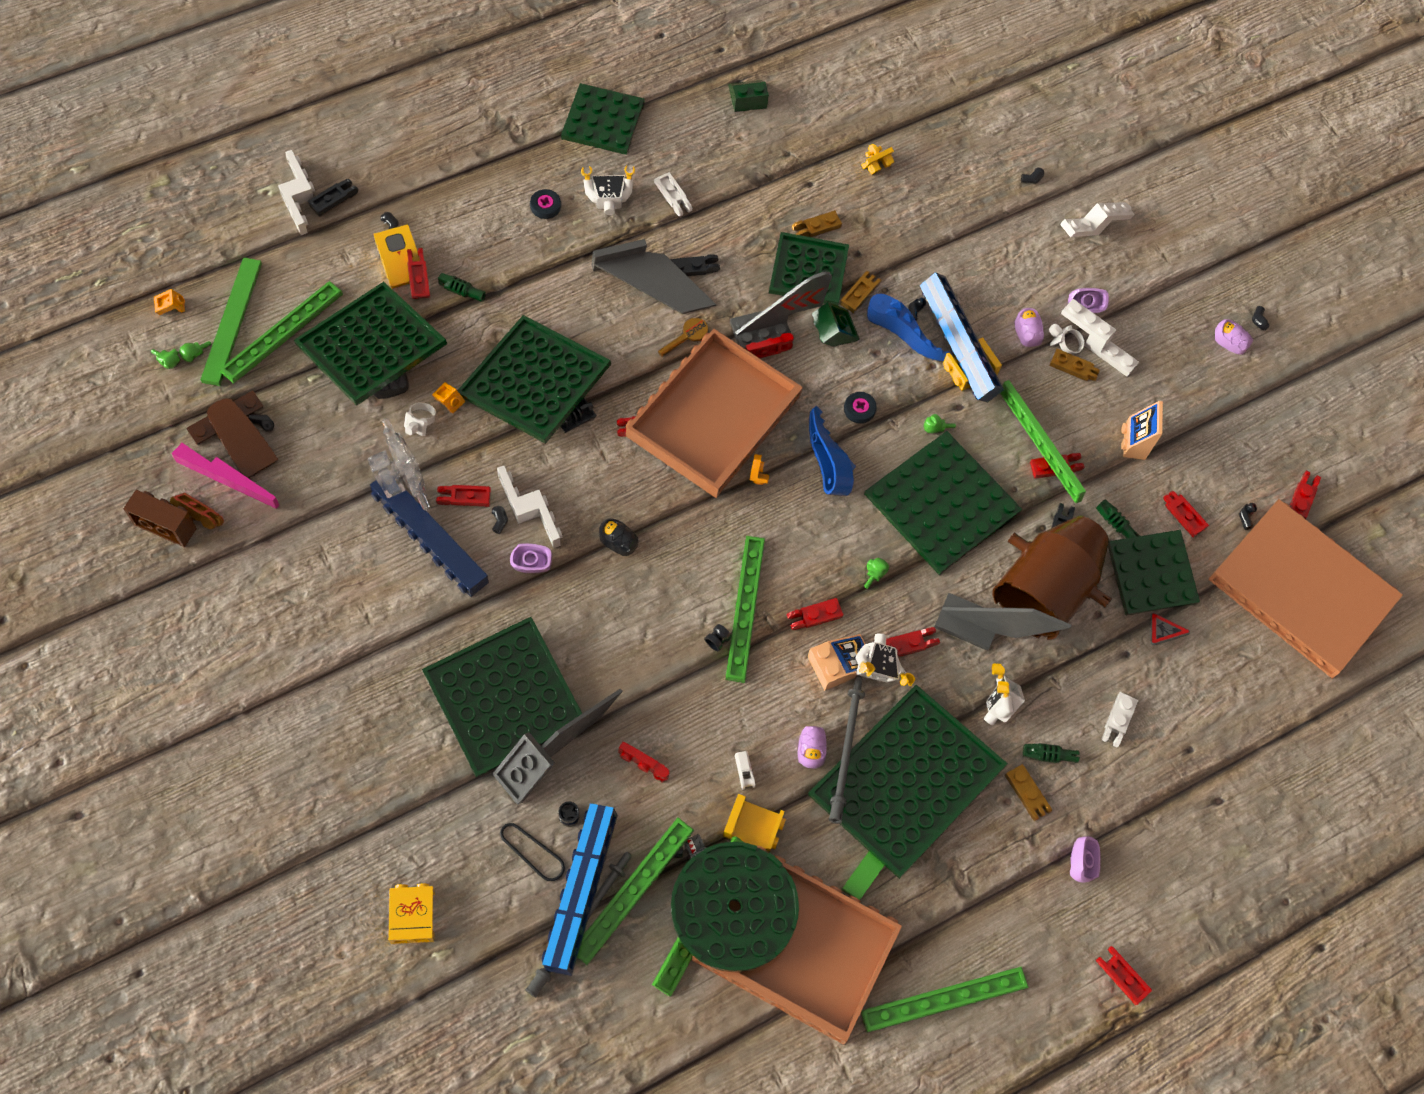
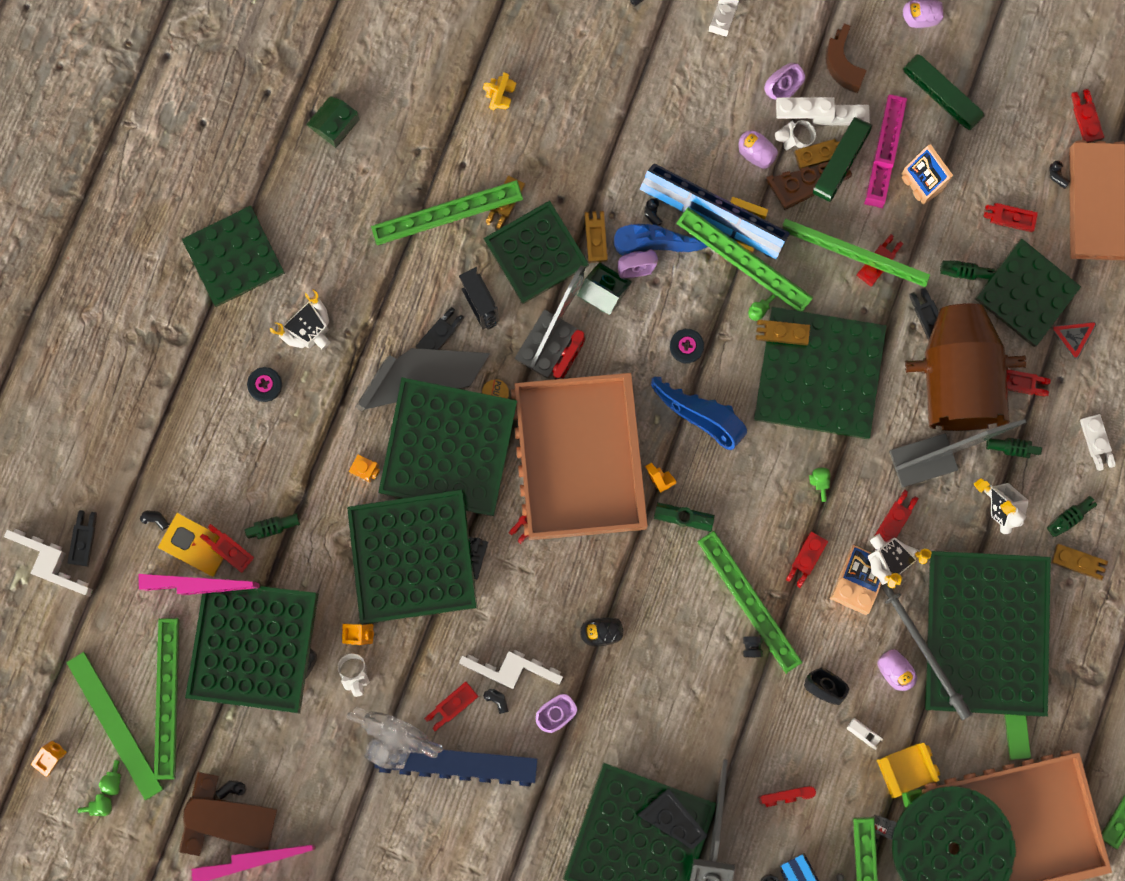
camera: 35 degrees left, 15 degrees up
white hinge [654,172,693,217] -> none
none -> dark pink slope [138,574,260,595]
none -> light orange bracket [349,454,380,482]
none -> bright green tile [371,180,523,246]
none -> dark green plate [378,377,517,516]
none -> black window [459,267,500,330]
none -> lavender piece [617,249,658,278]
none -> black wing [638,788,707,849]
none -> dark green piece [653,502,715,532]
none -> bright green tile [676,207,813,312]
none -> pearl gold hinge [756,320,810,345]
none -> reddish brown wing [766,162,852,211]
none -> black piece [804,667,849,705]
none -> dark green beam [813,117,872,202]
none -> reddish brown arch [826,23,867,94]
none -> dark pink slope [864,94,907,208]
none -> dark green beam [903,54,985,130]
none -> dark green hinge [986,438,1042,458]
none -> red hinge [1006,369,1051,396]

